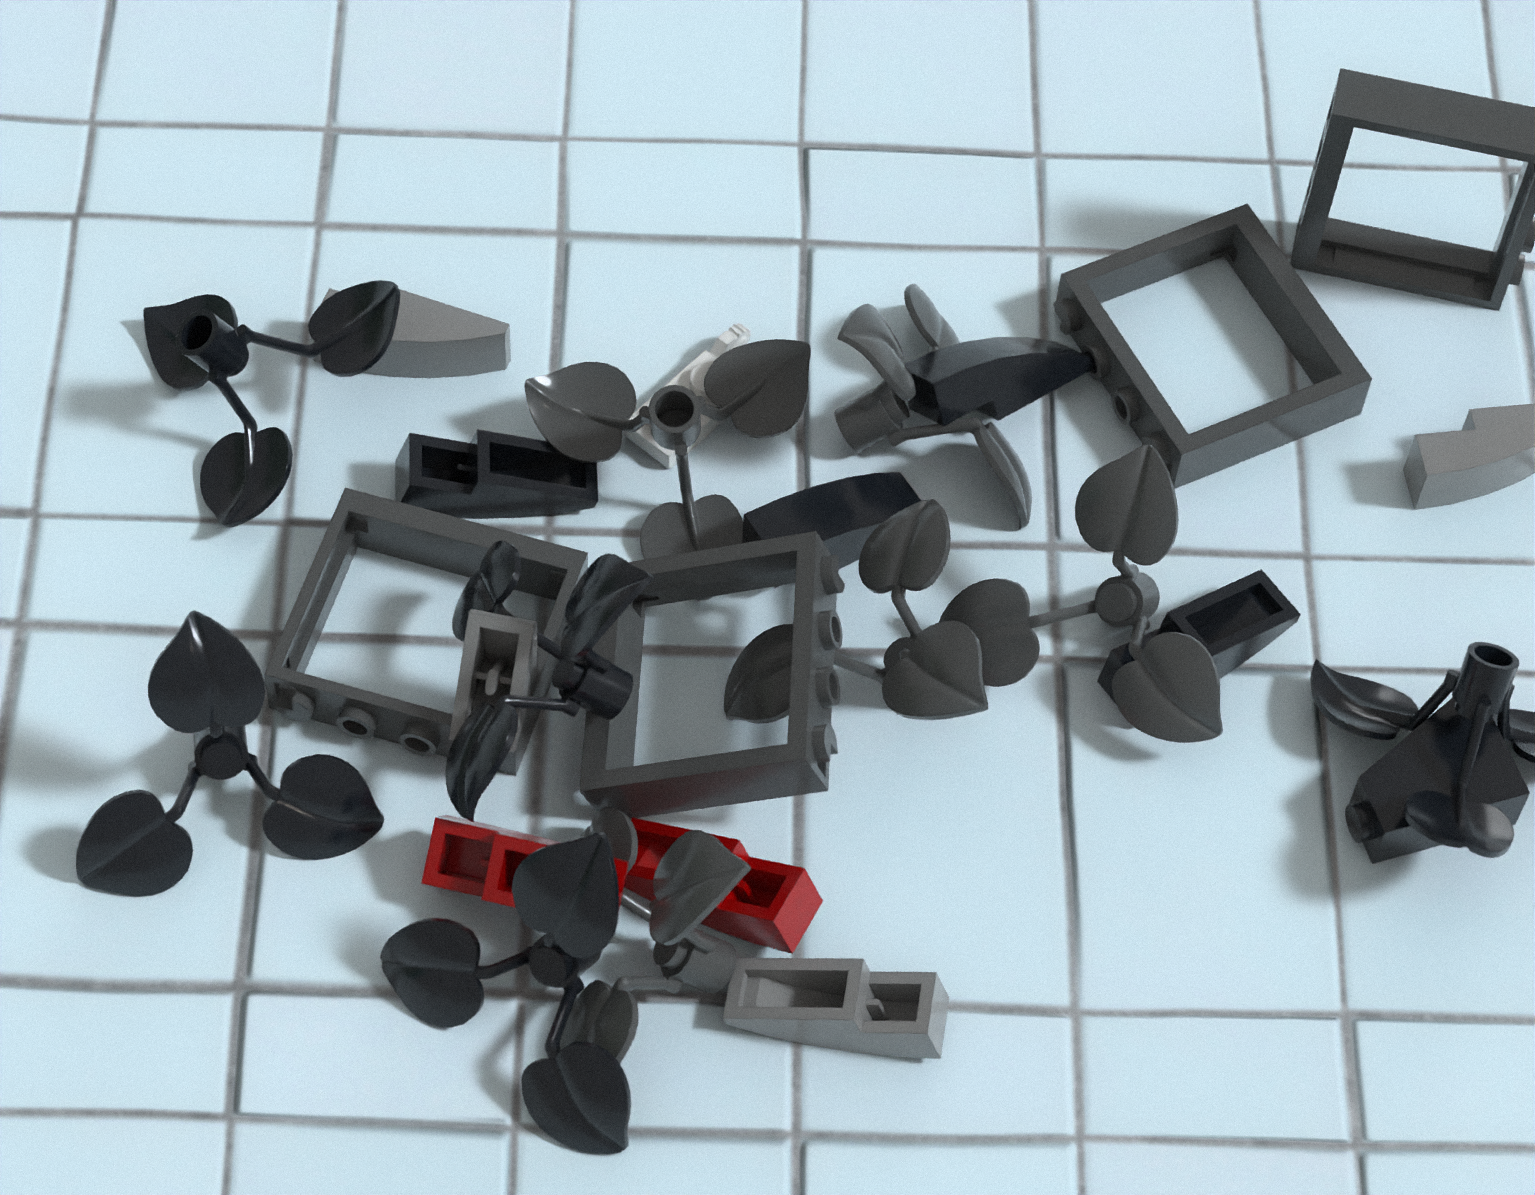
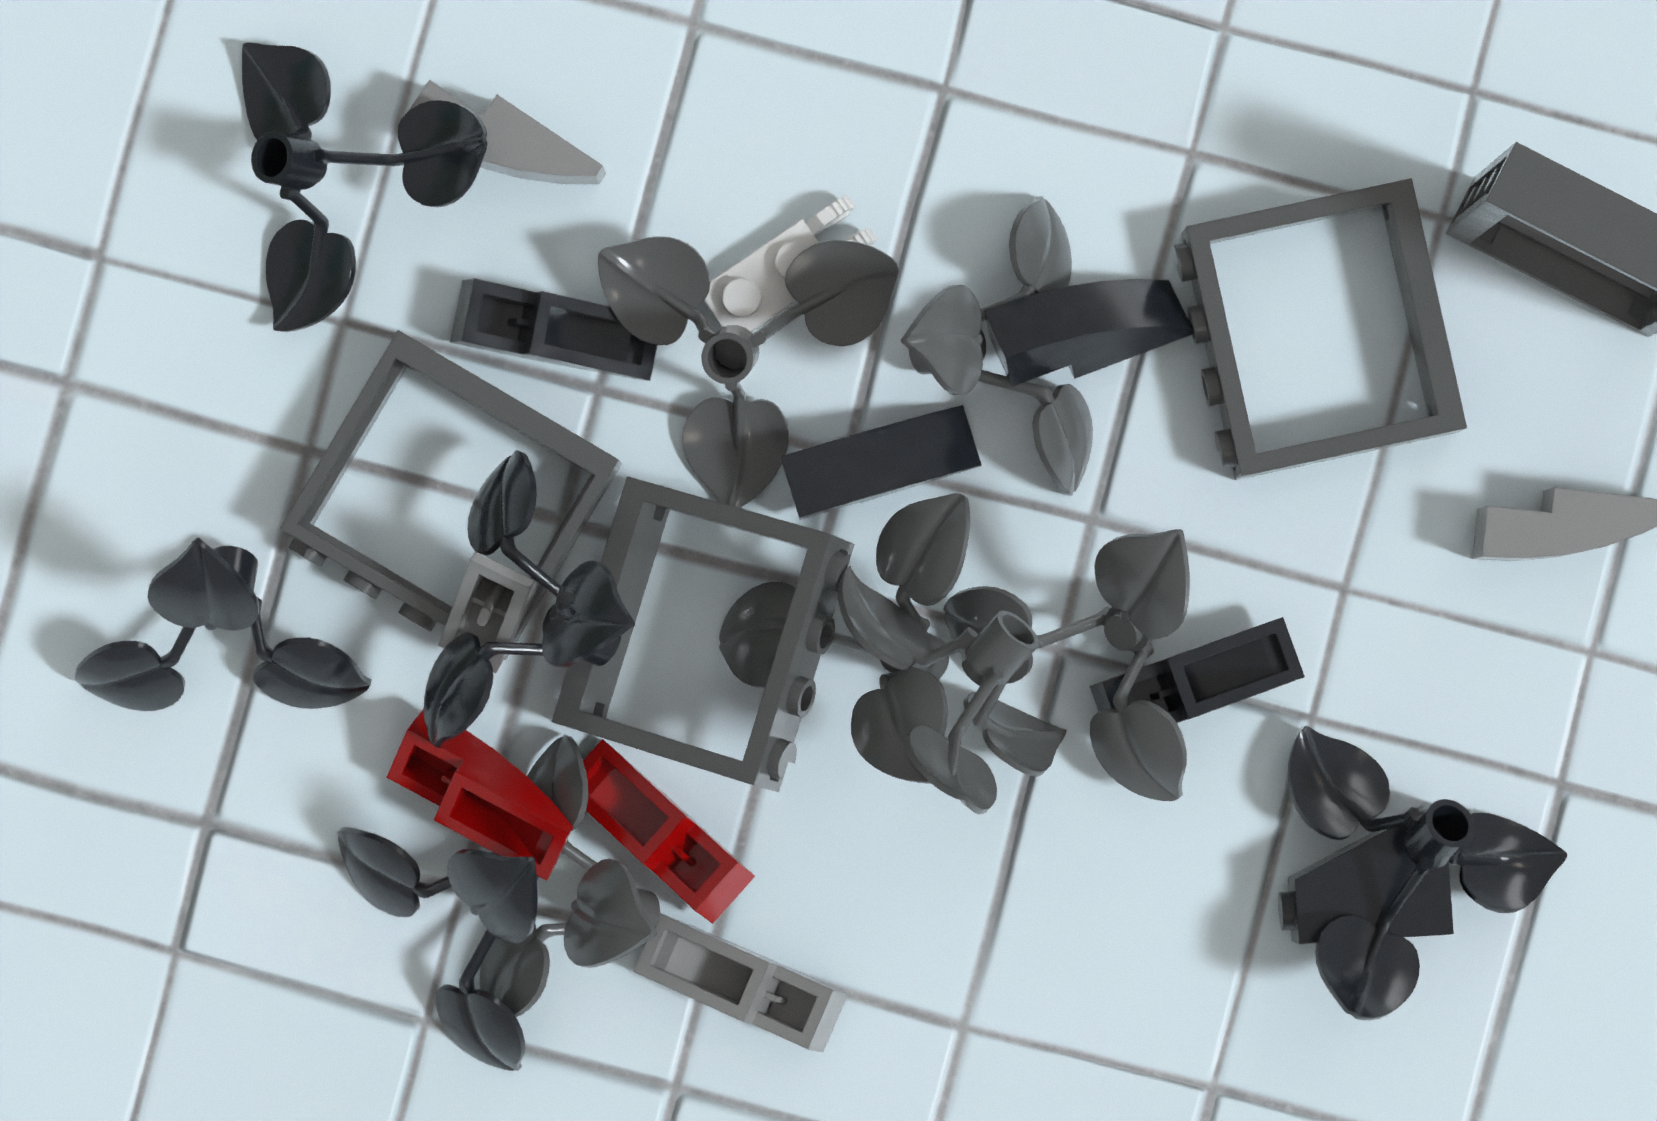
camera: 15 degrees right, 30 degrees up
none -> dark grey plant [838,565,1067,814]

